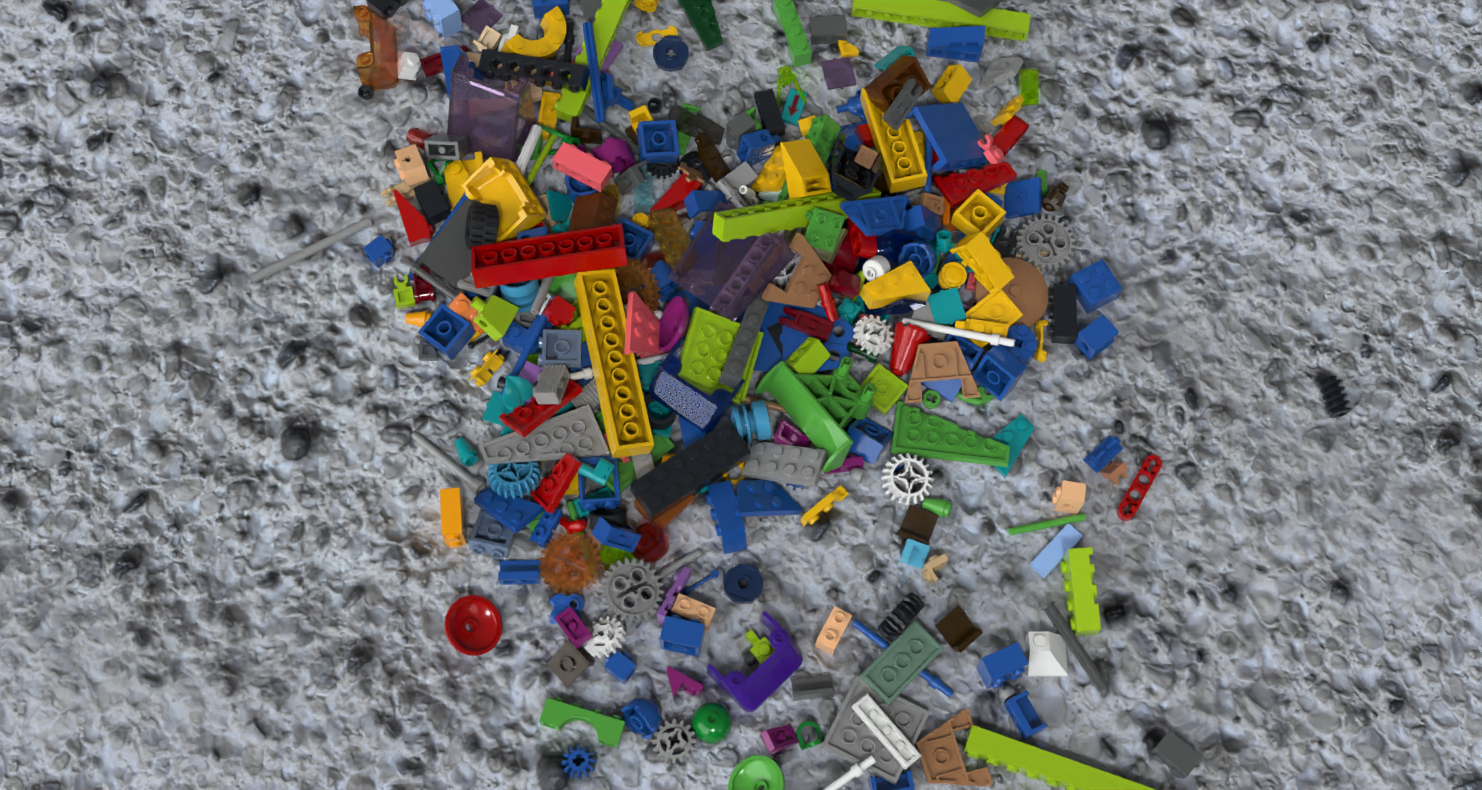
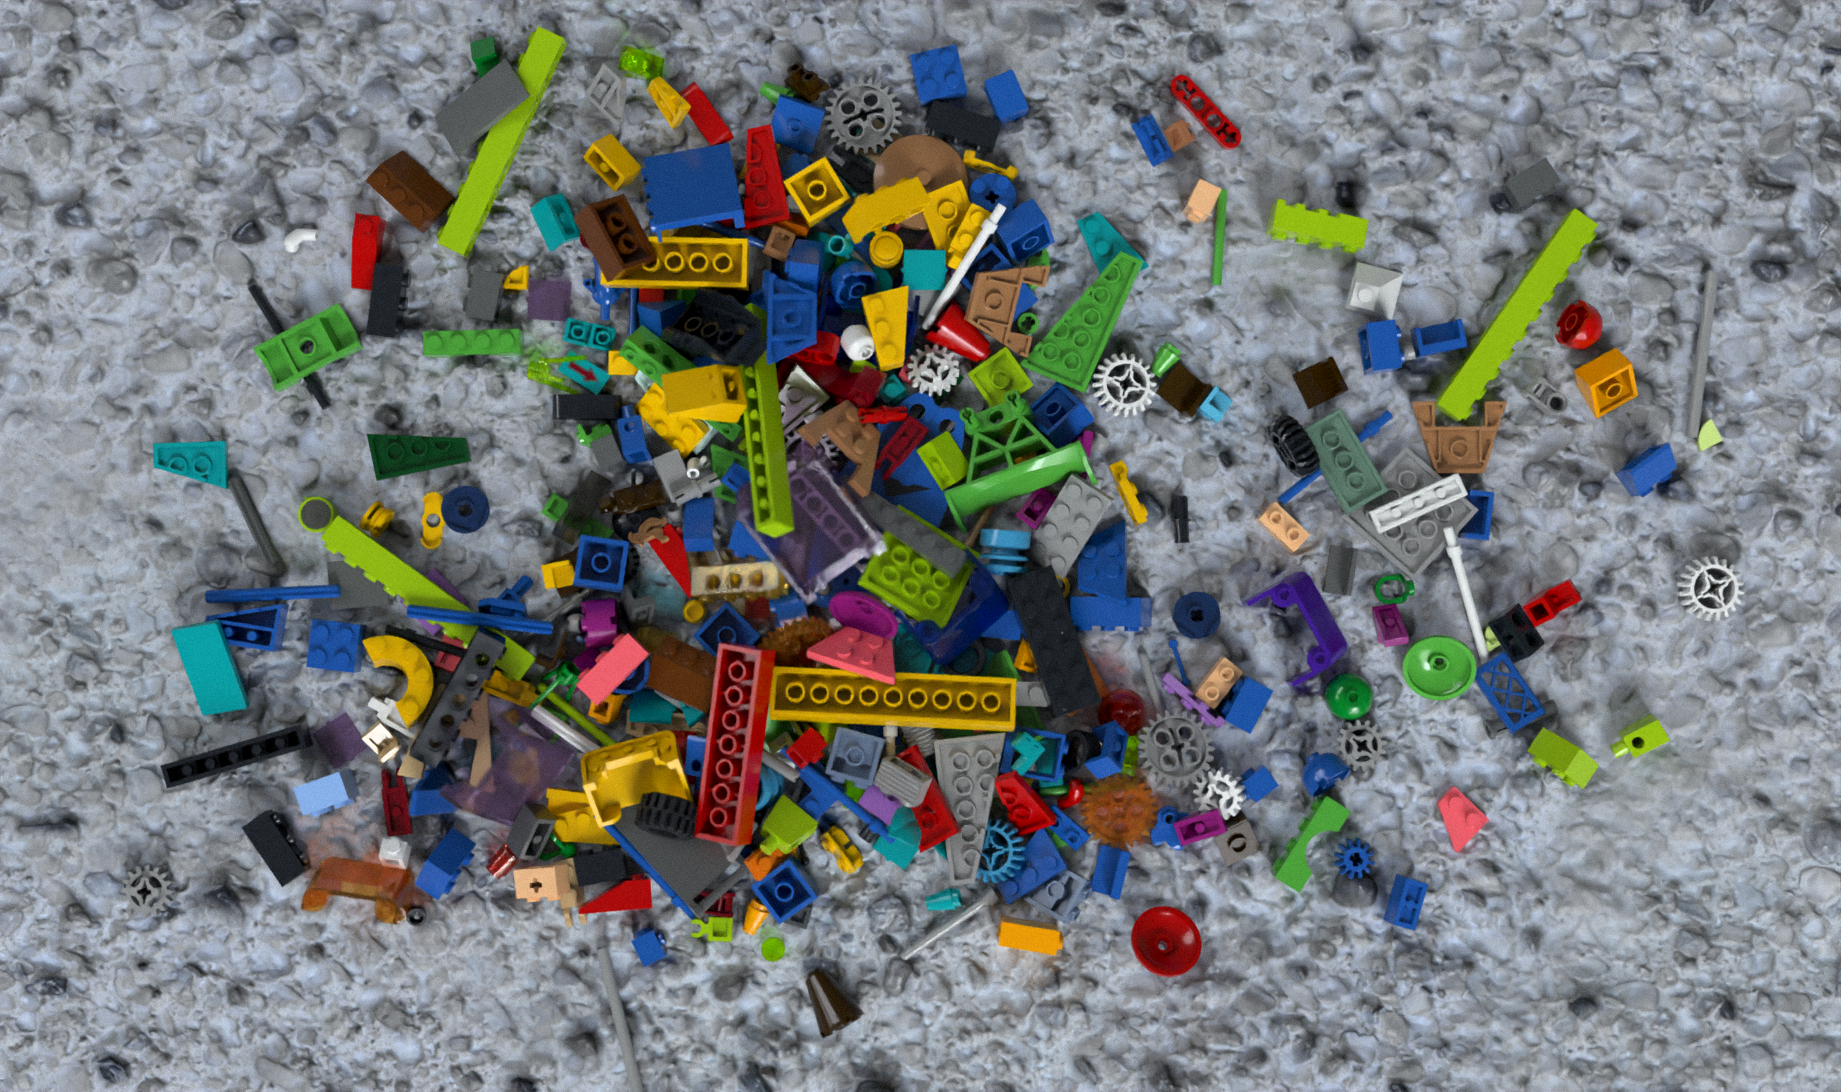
camera: 70 degrees left, 20 degrees up
black hinge [647,98,662,114] -> none
magenta slope [667,666,704,700] -> none
lime plate [744,629,776,664] -> none
bright green hinge [804,207,845,253] -> none
medium nougat bracket [854,144,878,169] -> none
dark grey hinge [882,78,923,130] -> none
tan bracket [922,553,949,586] -> none
blue wedge [926,26,986,63] -> none
coral plate [977,133,1006,165] -> none
light blue tile [1029,523,1083,578] -> none
dark grey axle [1041,601,1108,692] -> none
none -> blue brick [415,828,476,900]
none -> teal slope [561,317,616,352]
none -> light orange brick [588,691,627,725]
none -> clear neon green tile [761,937,785,962]
none -> dark brown cone [805,967,864,1038]
none -> black axle [1172,496,1191,543]

